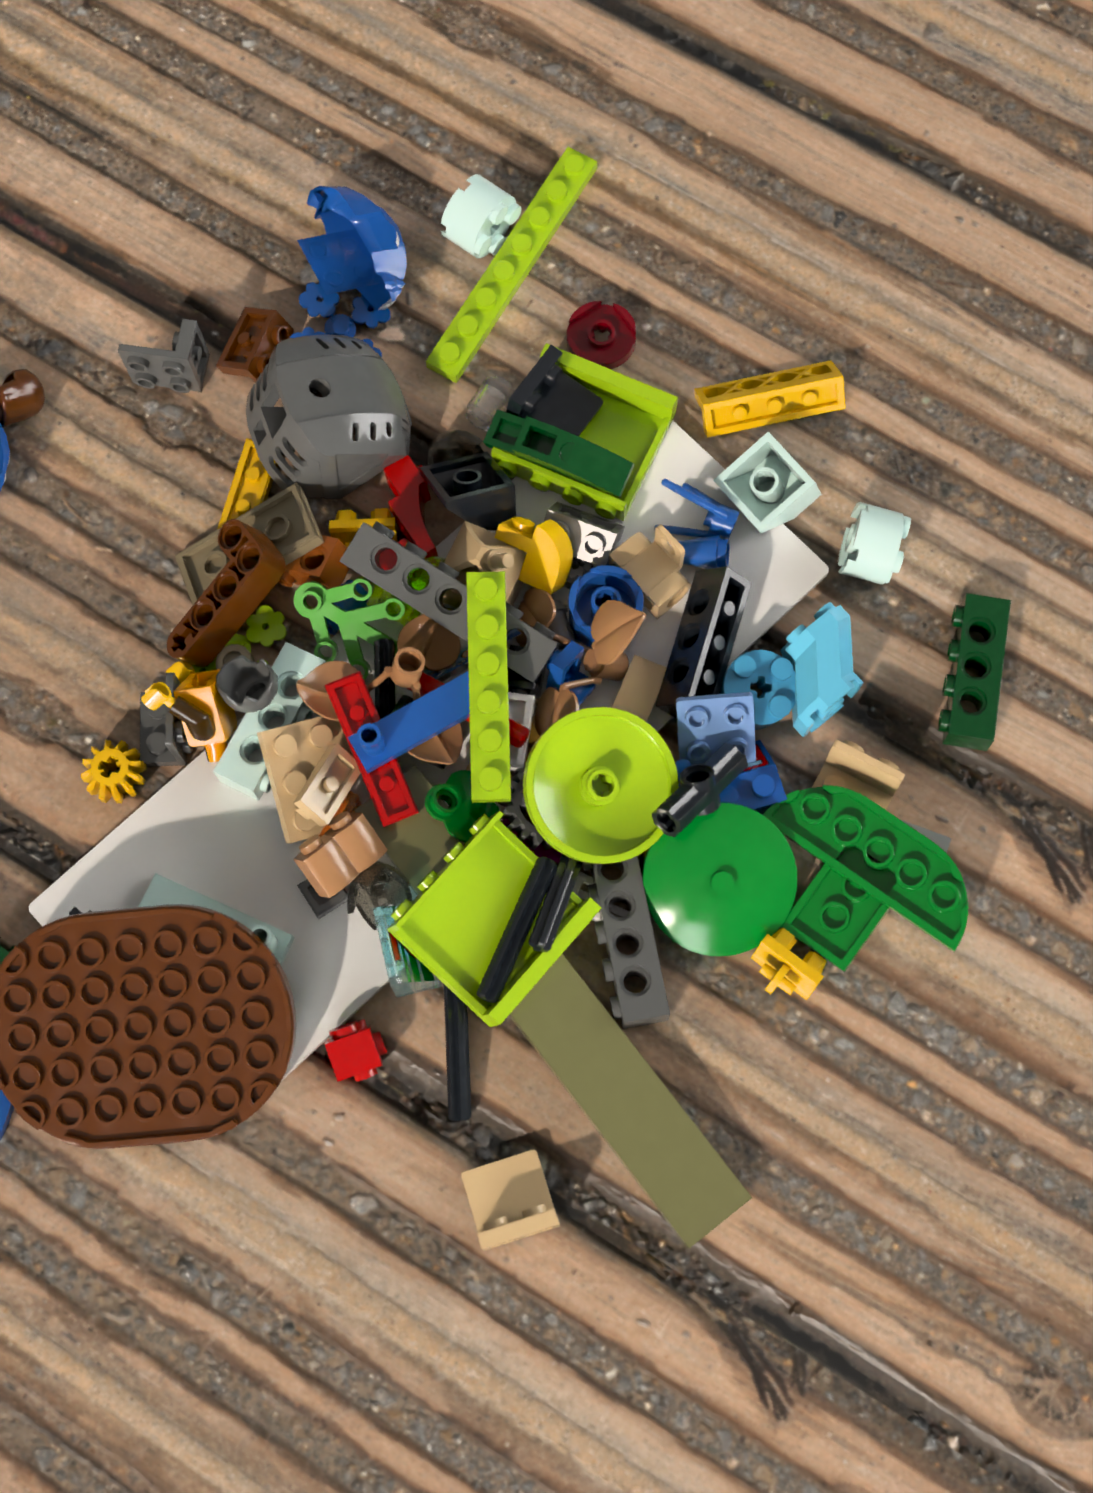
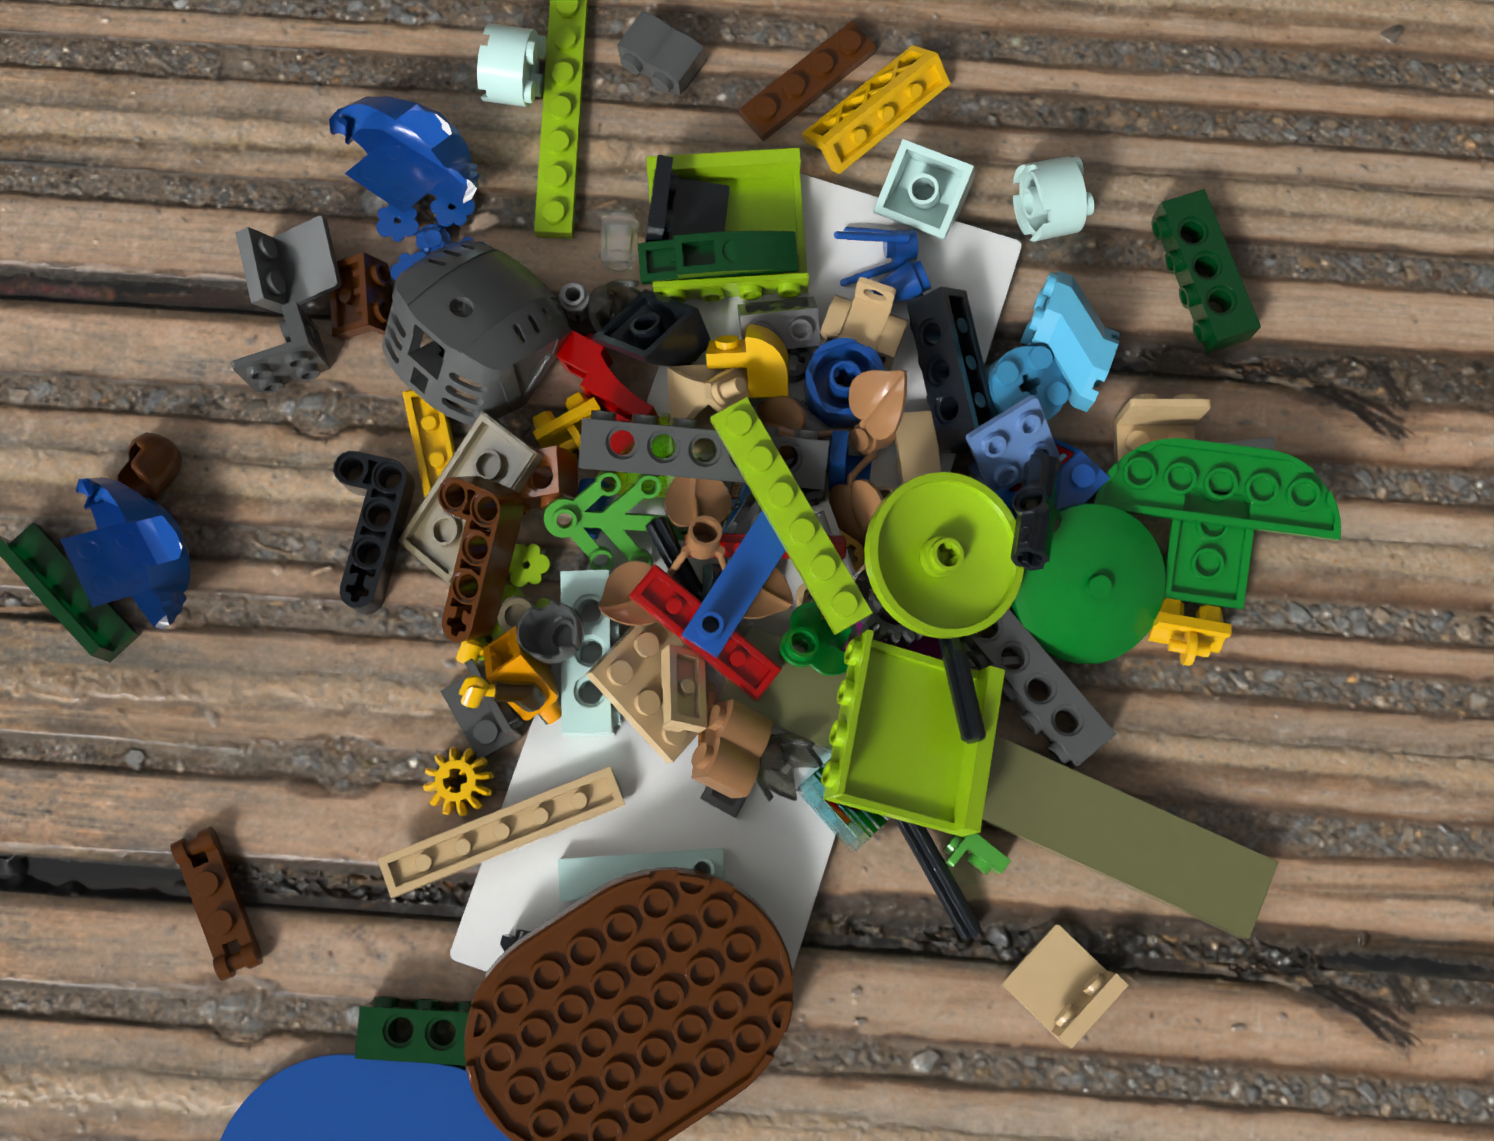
camera: 30 degrees left, 5 degrees up
red brick [324,1019,387,1082] -> none
black axle [477,856,558,1003] -> none
dark red plate [567,301,636,369] -> none
none -> dark grey bracket [236,215,342,314]
none -> black beam [333,451,415,615]
none -> tan plate [377,766,626,898]
none -> light grey pin [559,282,591,322]
none -> dark grey brick [617,11,705,95]
none -> reddish brown plate [739,21,876,142]
none -> bright green bracket [942,833,1011,875]

